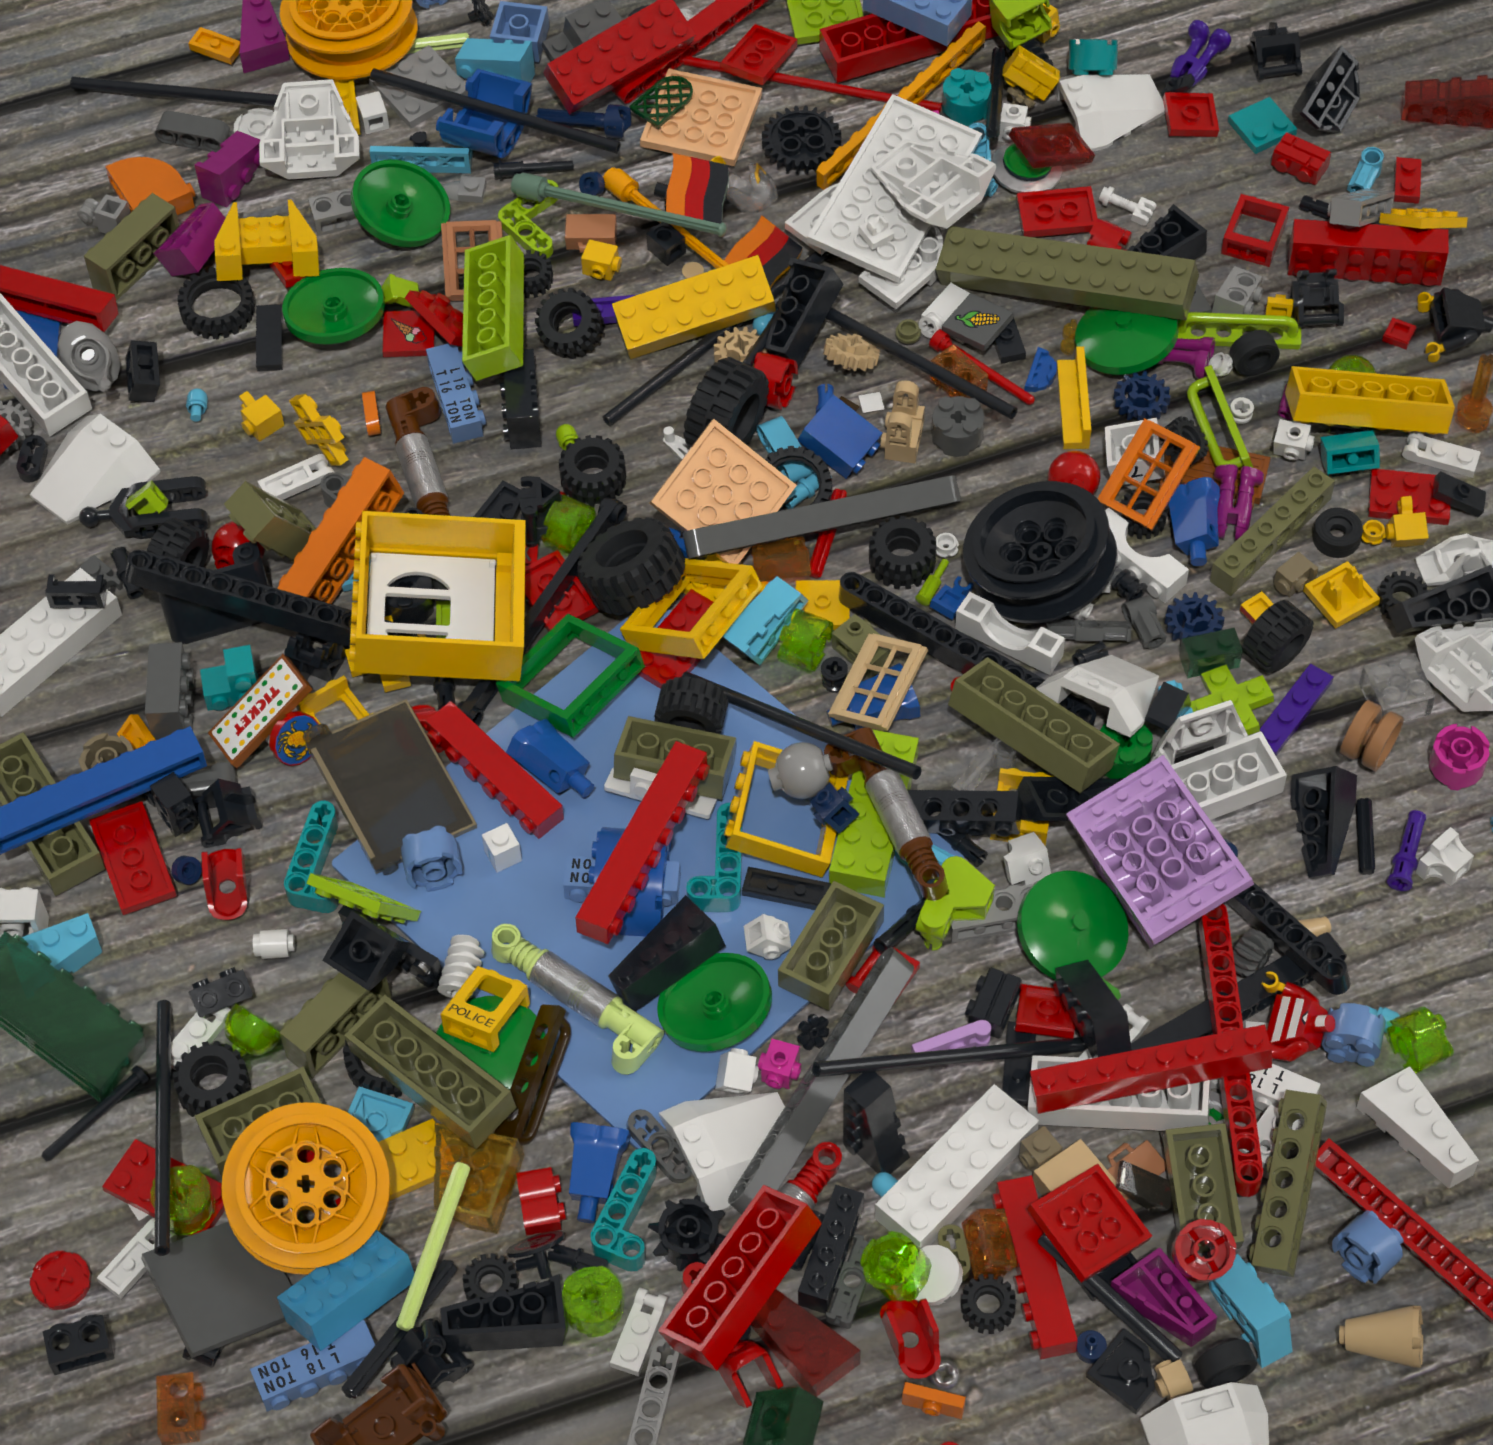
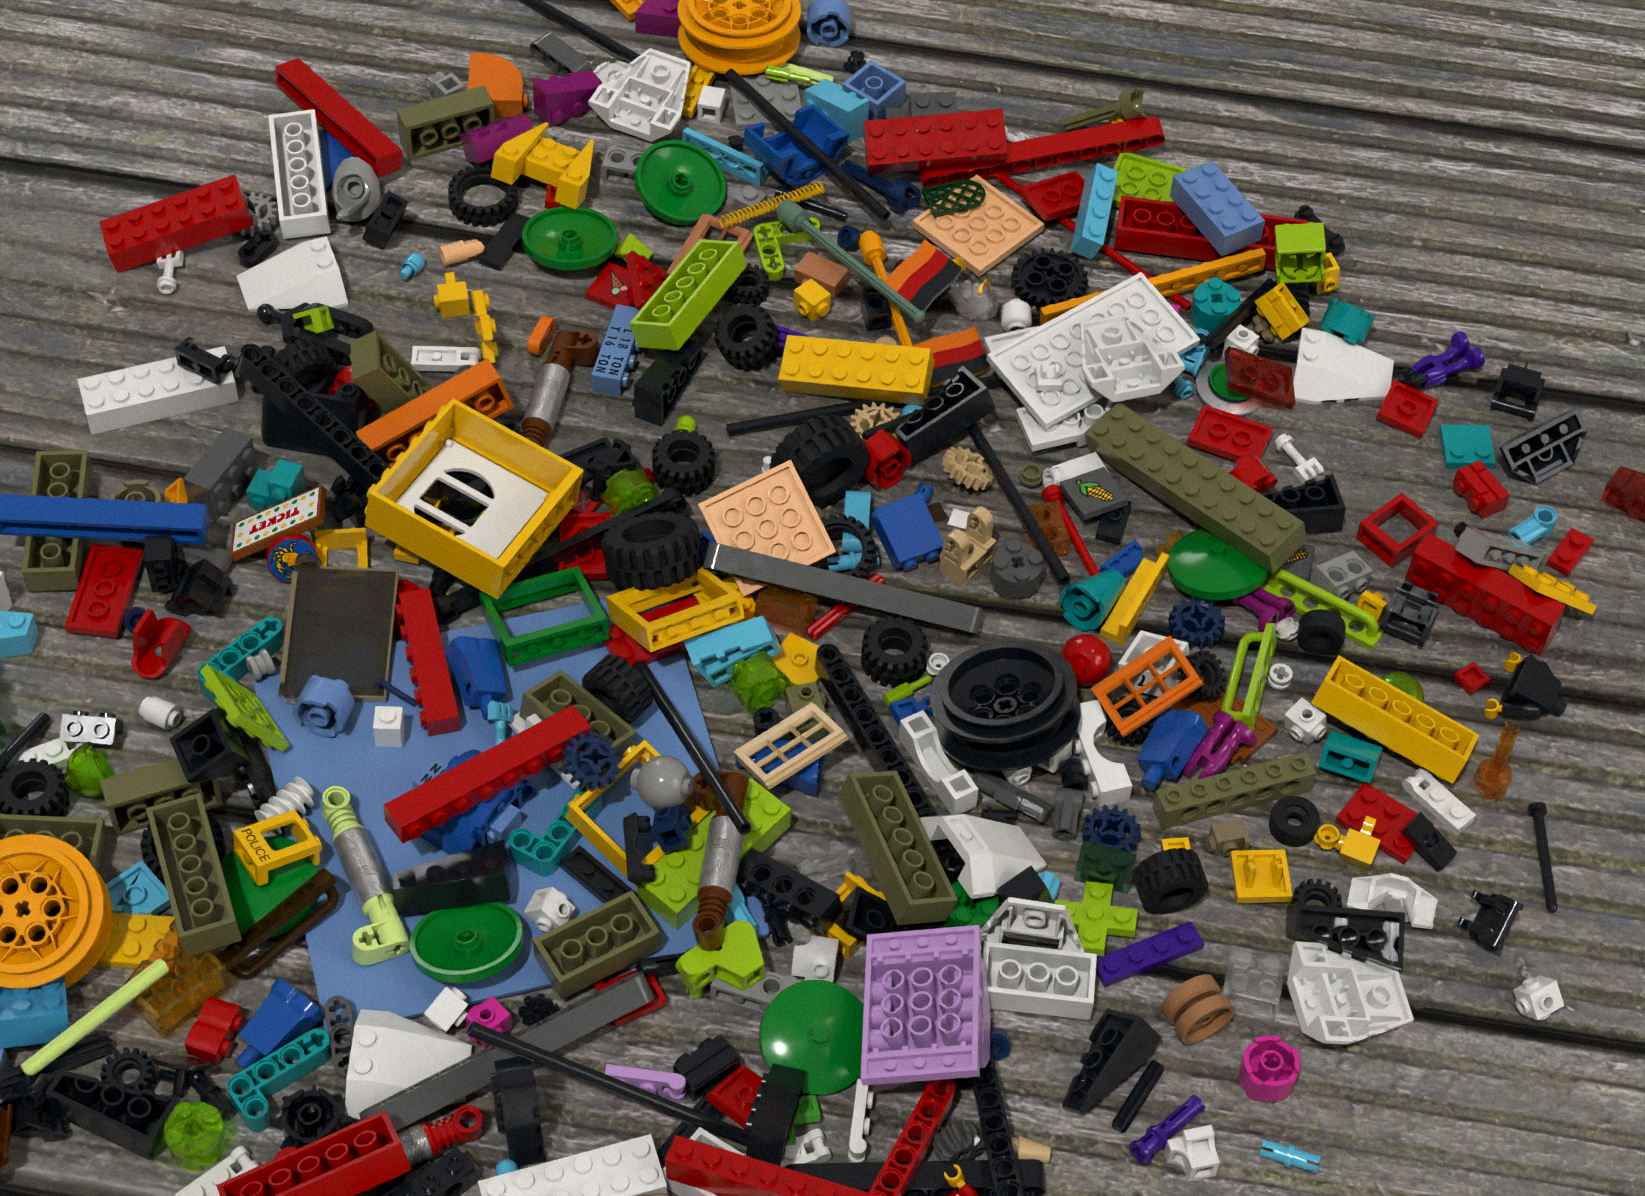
camera: 25 degrees right, 5 degrees down
none -> light grey wheel [245,648,276,681]
none -> dark blue piece [375,676,416,706]
none -> light nougat hinge [438,239,484,266]
none -> medium azure hinge [488,701,513,746]
none -> dark blue gear [561,730,622,792]
none -> black piece [623,812,655,886]
none -> yellow piece [720,182,825,229]
none -> lime axle [765,65,812,83]
none -> white plate [848,1079,874,1163]
none -> white head [1000,299,1032,332]
none -> teal cone [1059,569,1125,631]
none -> medium azure brick [1070,163,1118,259]

